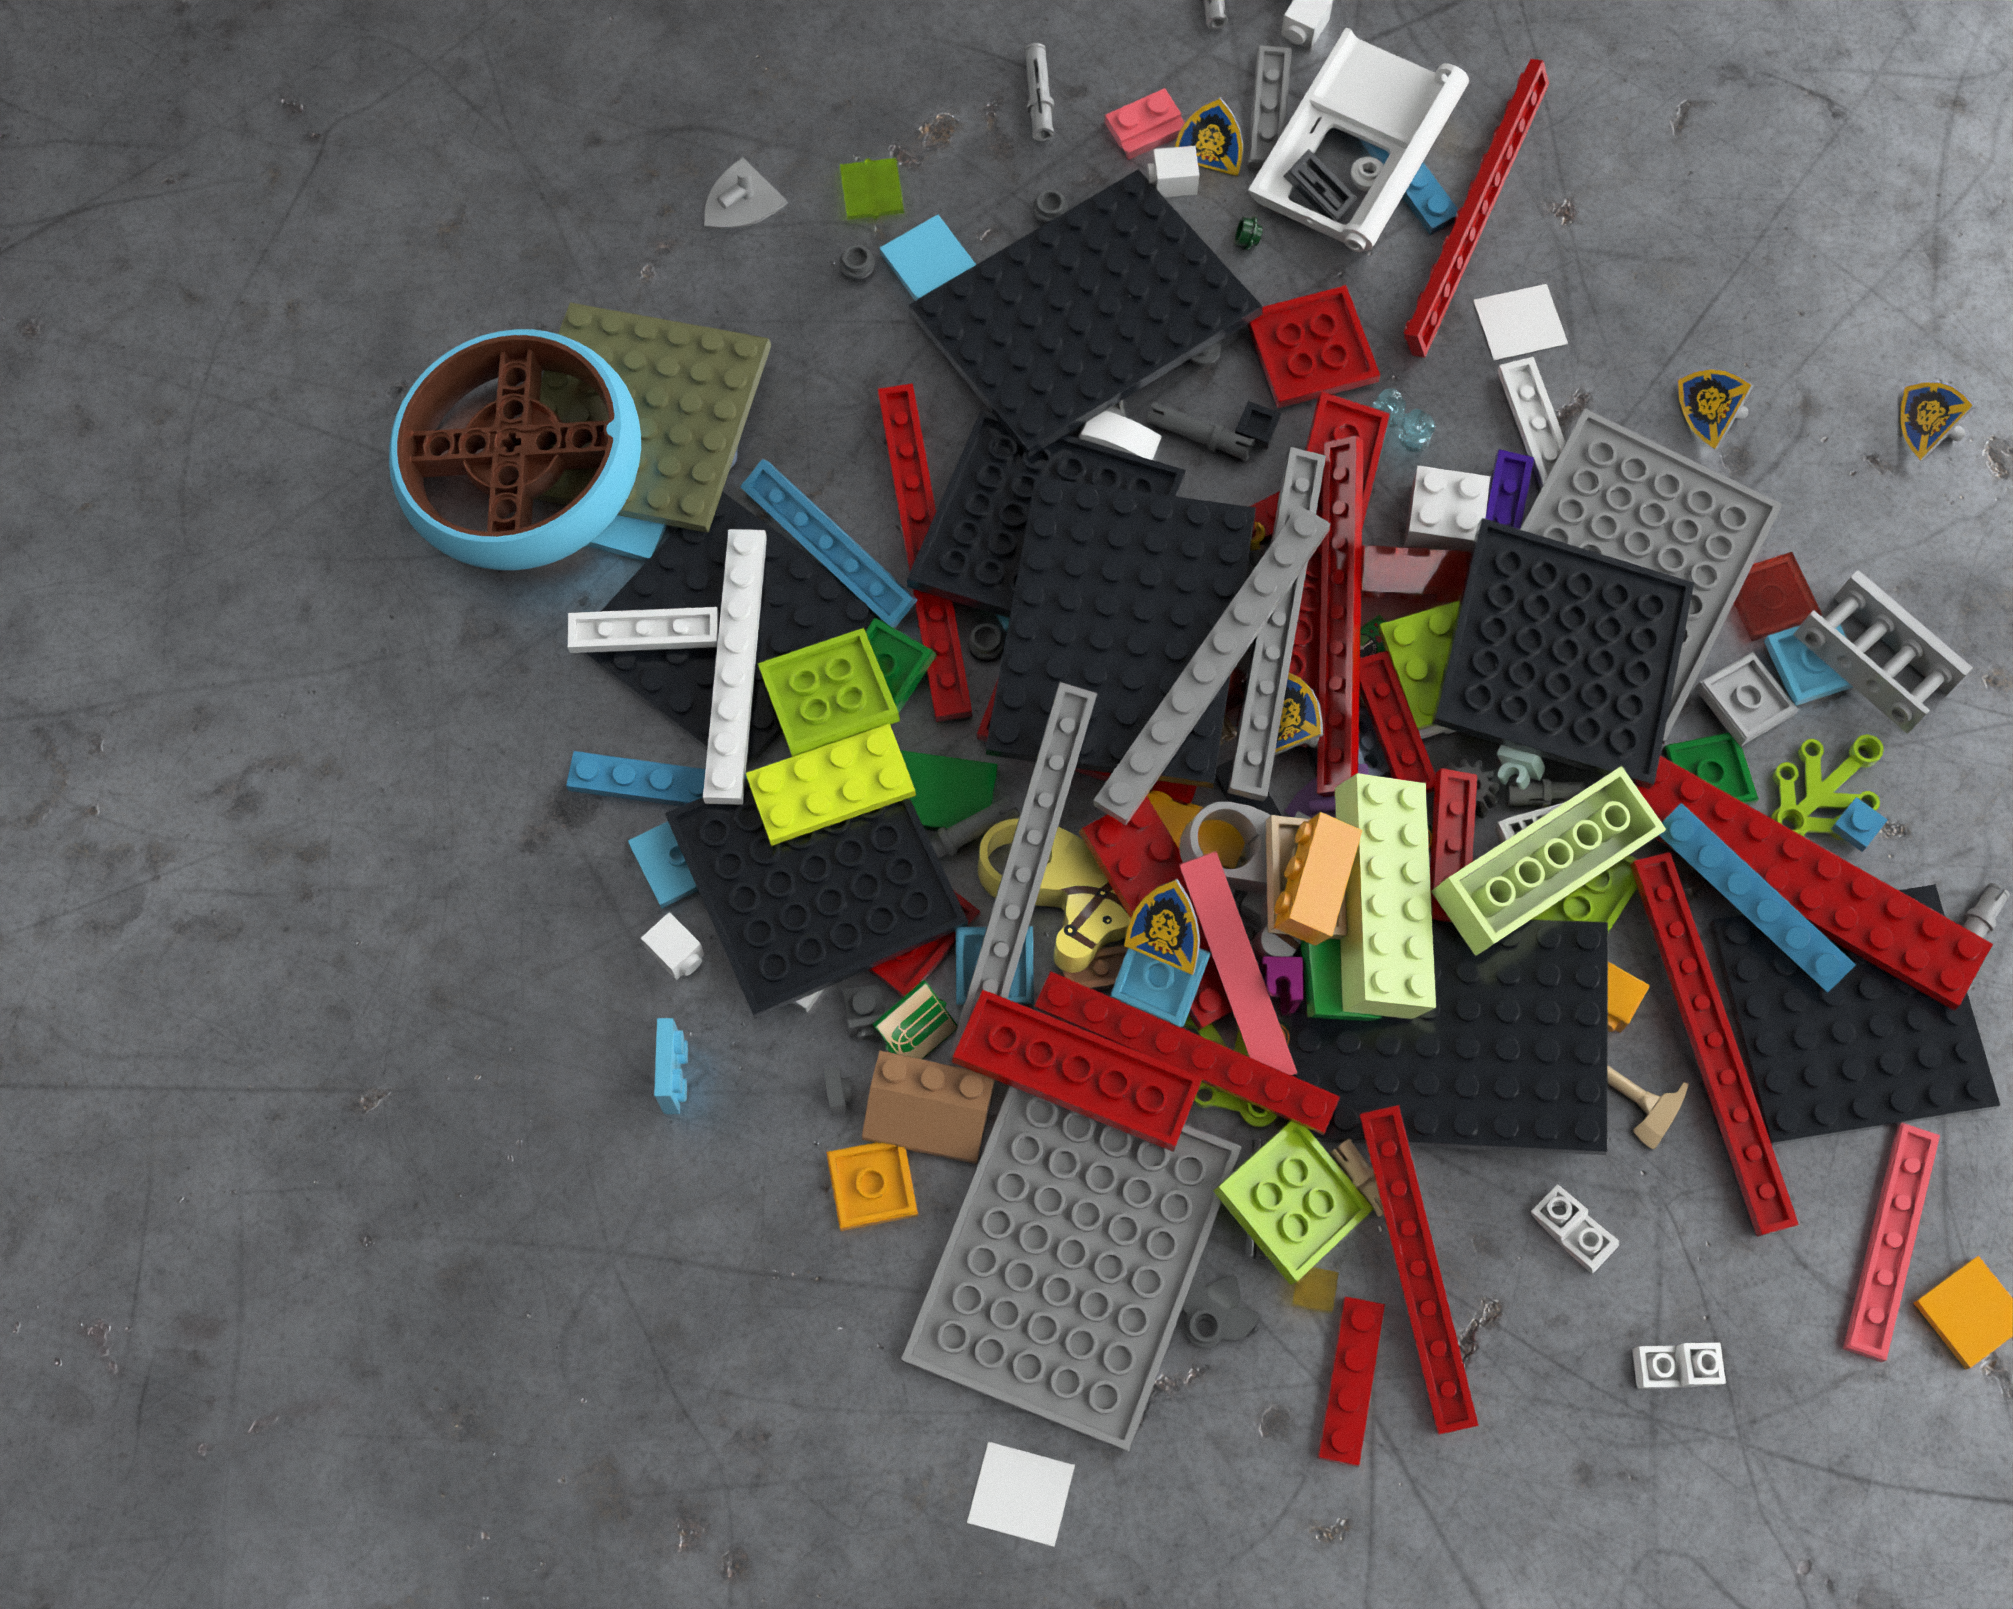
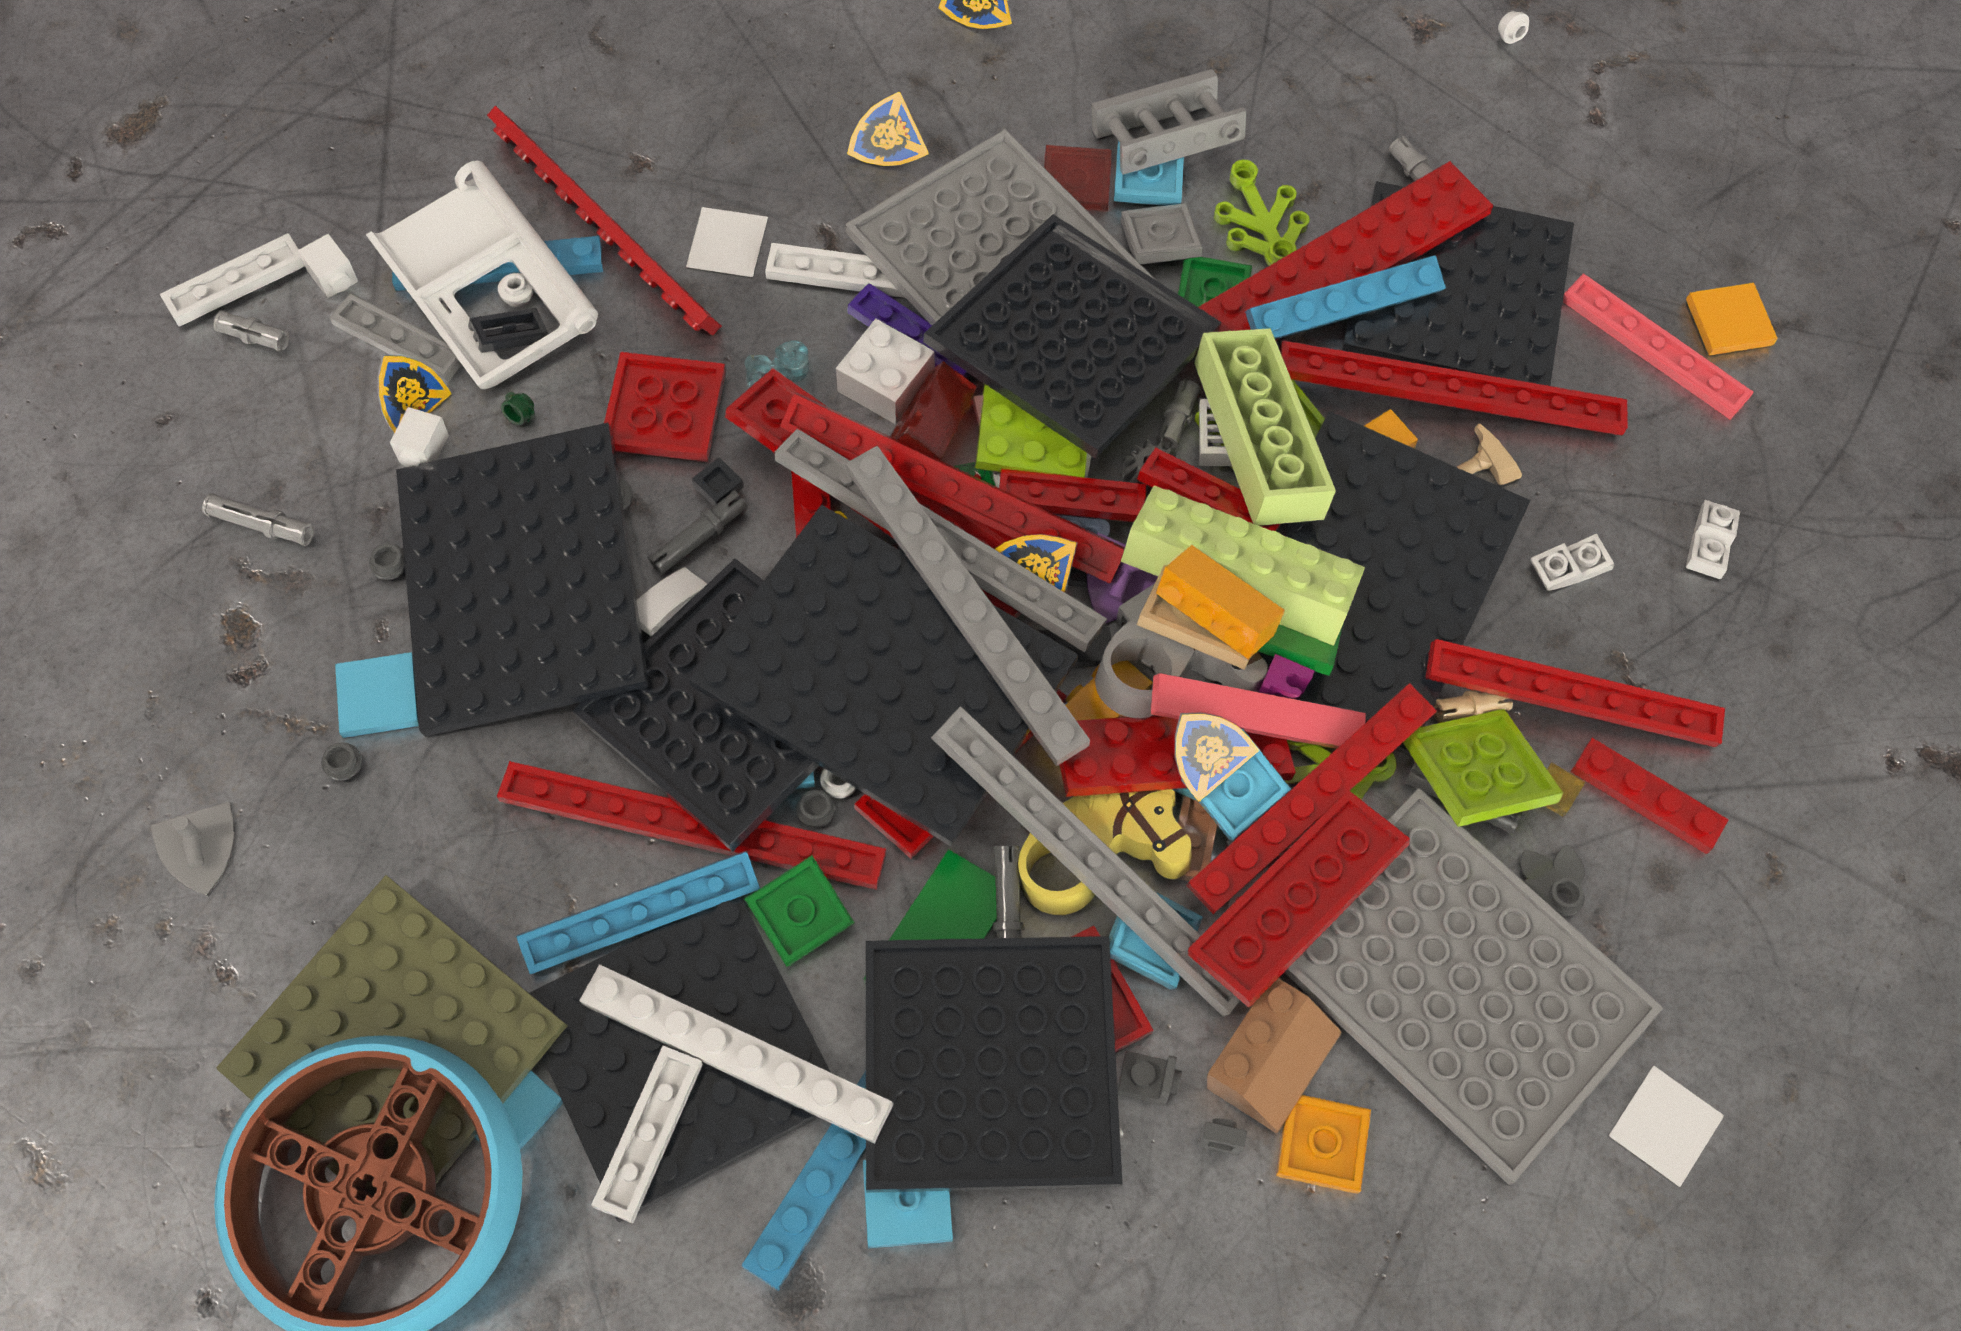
camera: 70 degrees left, 5 degrees down
white brick [641,912,705,980] -> none
medium azure plate [654,1018,688,1114] -> none
neon yellow plate [746,723,916,846] -> none
lime plate [758,628,900,757] -> none
clear neon green piece [840,158,904,220] -> none
piece [872,980,958,1060] -> none
coral plate [1104,88,1185,160] -> none
light aqua tile [1497,745,1546,790] -> none
dark azure plate [1831,797,1888,852] -> none

